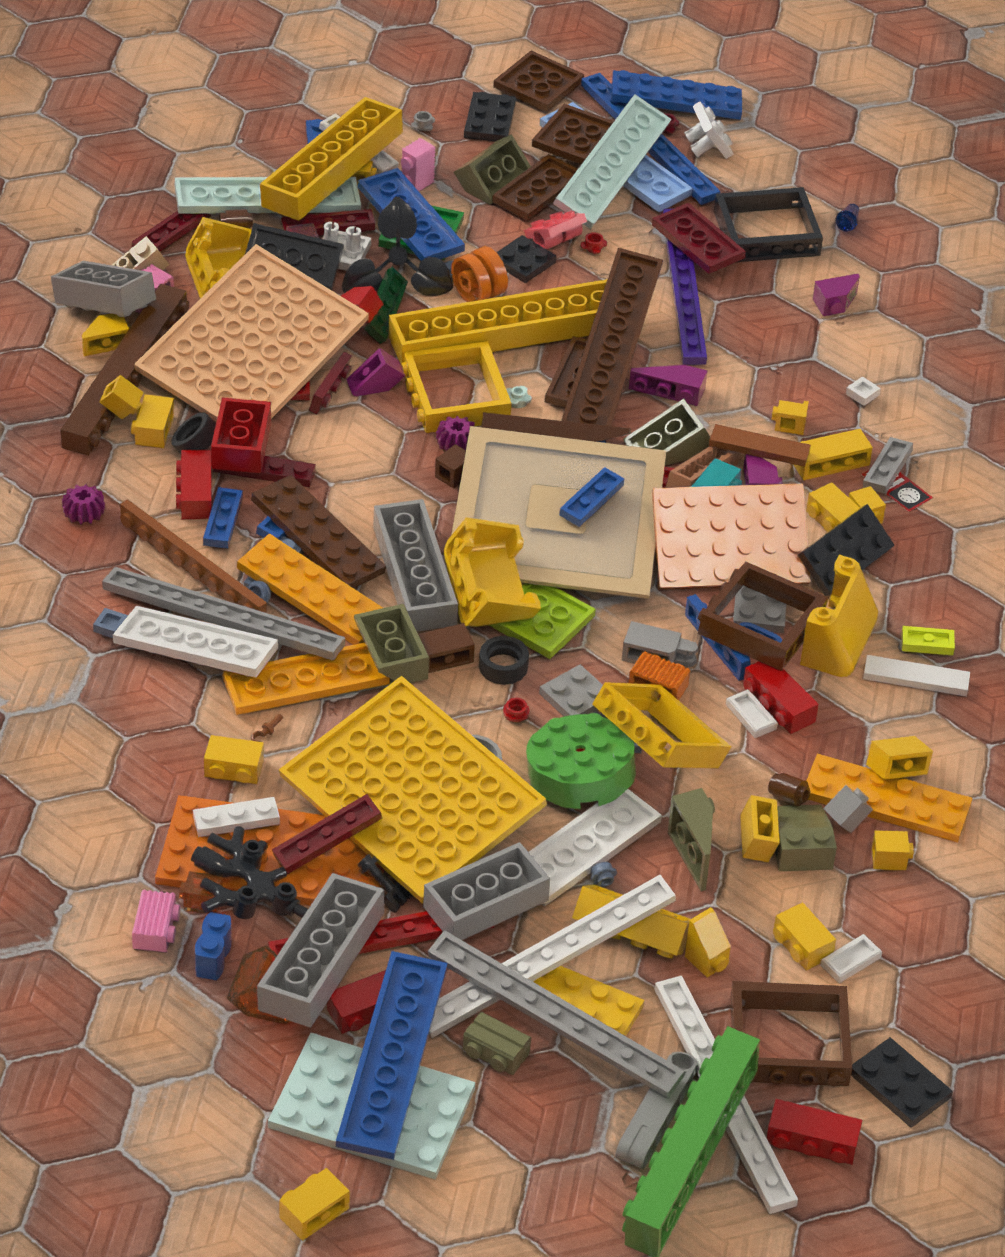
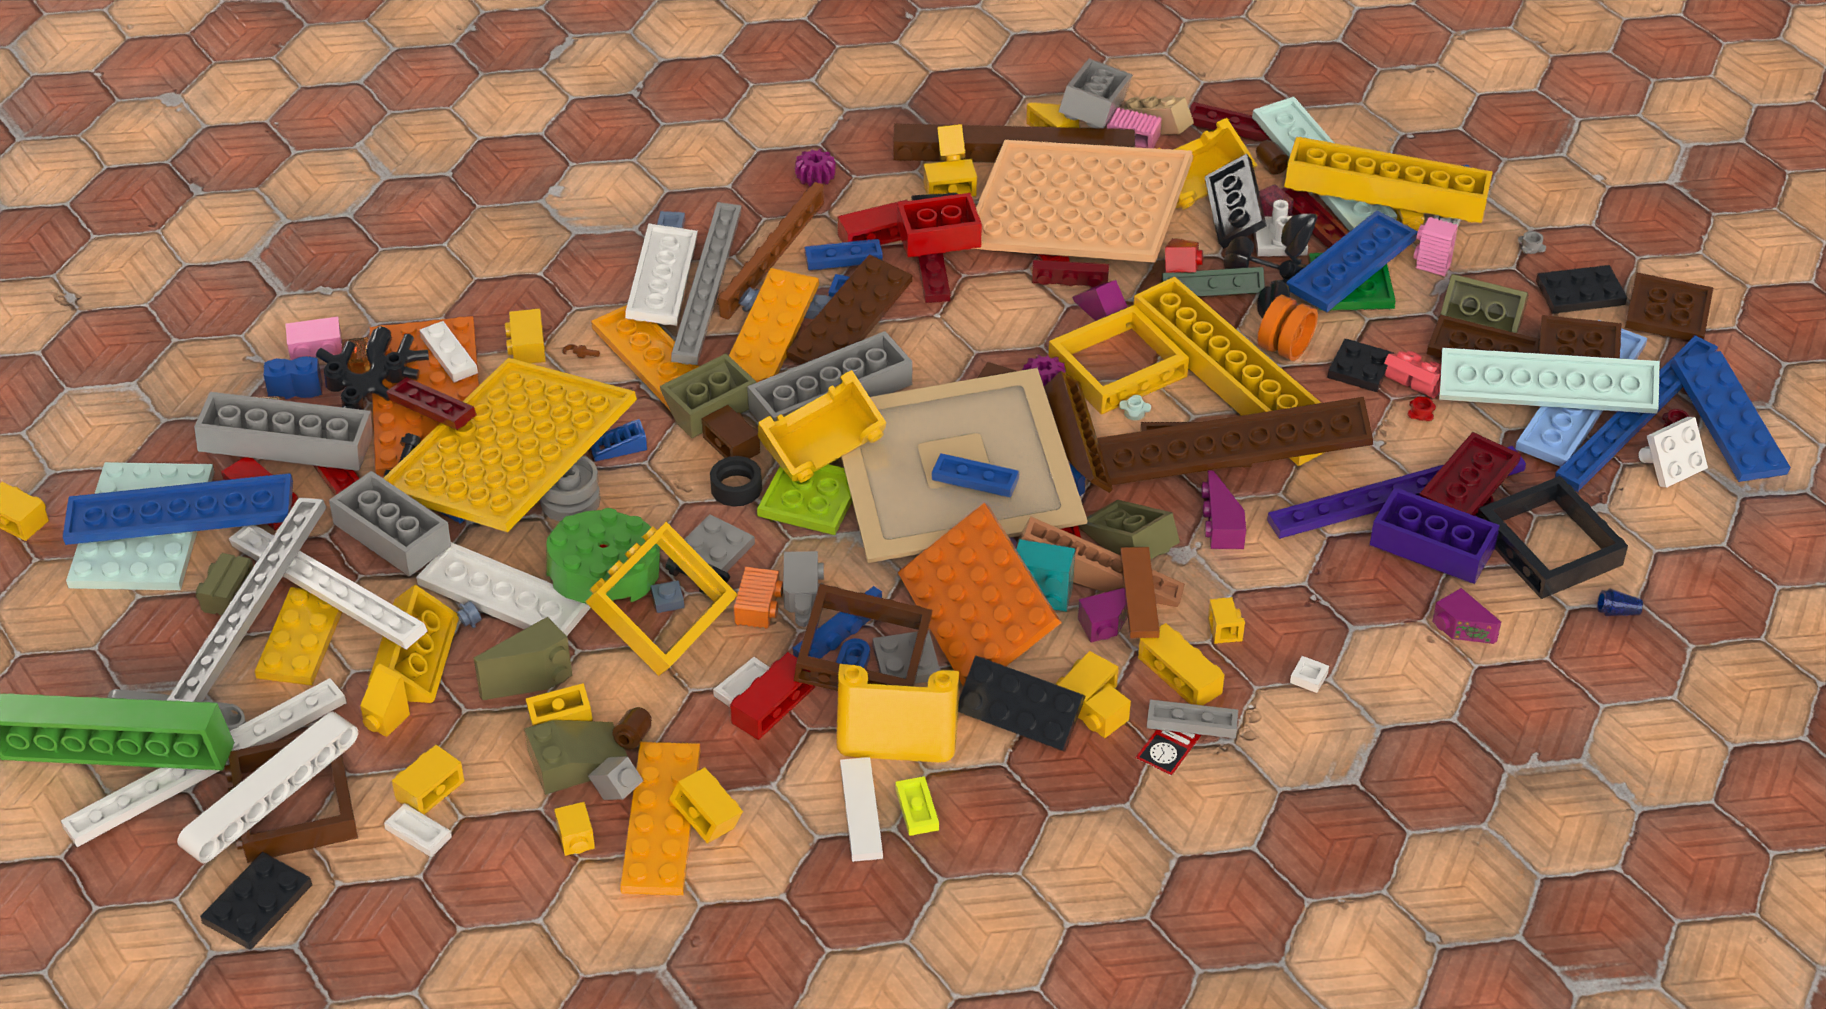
camera: 75 degrees right, 0 degrees up
red plate [503,698,530,722] -> none
red brick [766,1099,863,1165] -> none
none -> white beam [178,712,358,863]
none -> dark purple brick [1370,487,1500,584]

